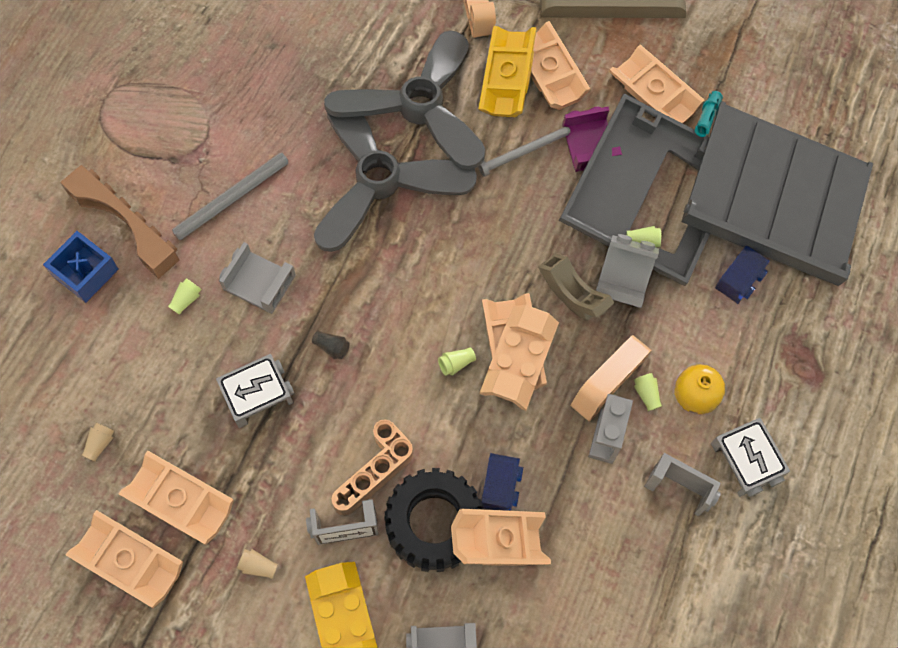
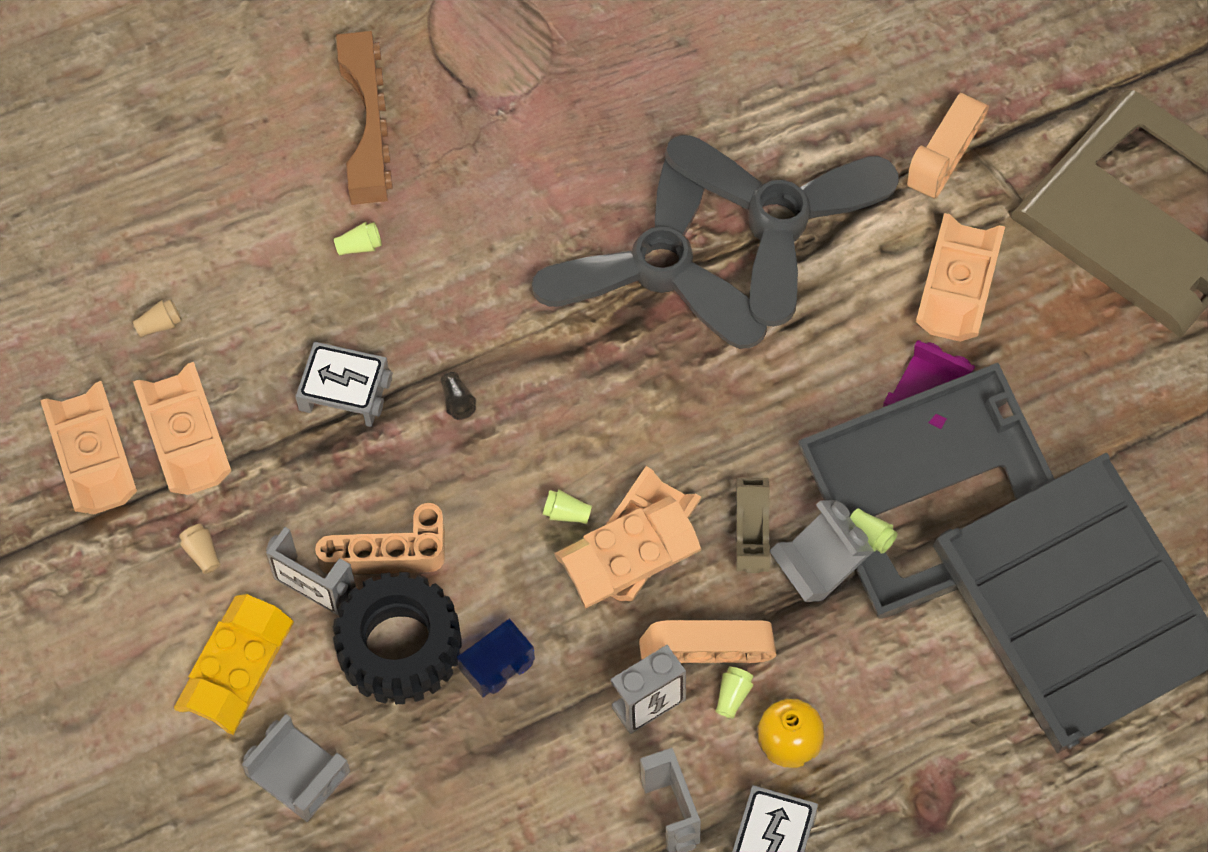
camera: 45 degrees right, 5 degrees down
blue brick [43,231,119,303] -> none
light grey axle [172,153,288,240] -> none
light grey panel [219,242,296,314] -> none
light nougat piece [451,509,551,566] -> none
yellow piece [478,26,537,118] -> none
light grey bar [478,127,570,177] -> none
light nougat piece [609,45,705,124] -> none
teal pin [695,91,723,137] -> none
clear blue brick [715,245,770,304] -> none

